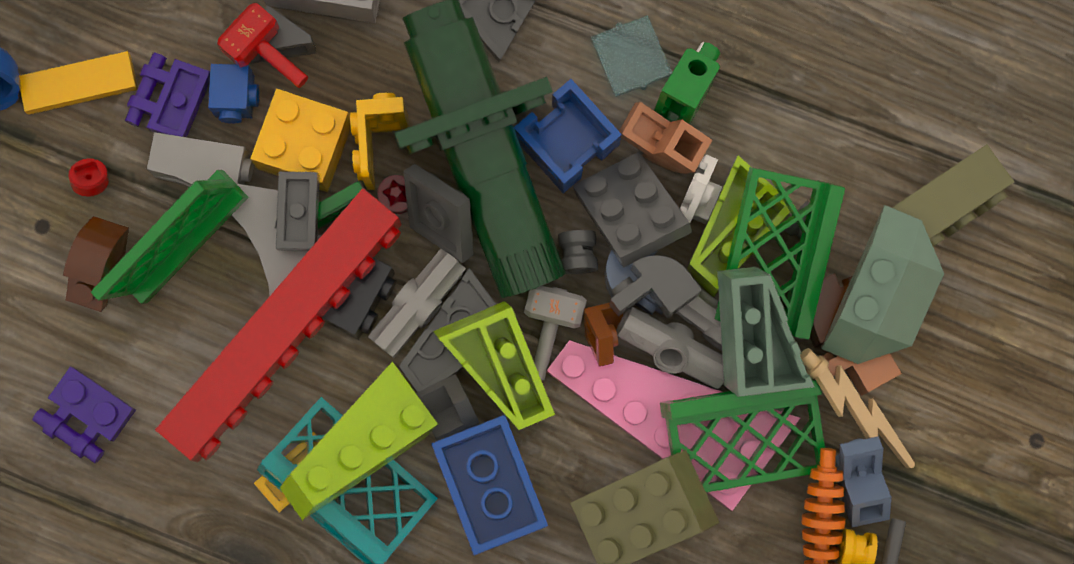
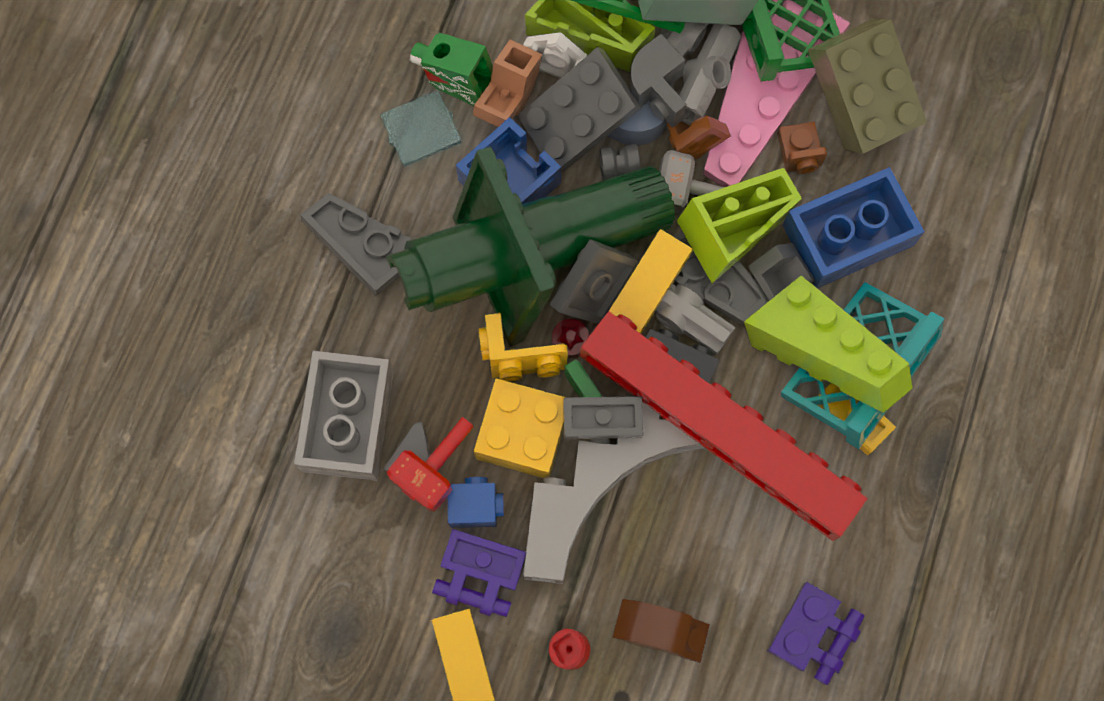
camera: 90 degrees left, 5 degrees down
green fence [91,170,249,304] -> none
none -> yellow tile [609,229,693,334]
none -> dark orange bracket [777,122,827,174]

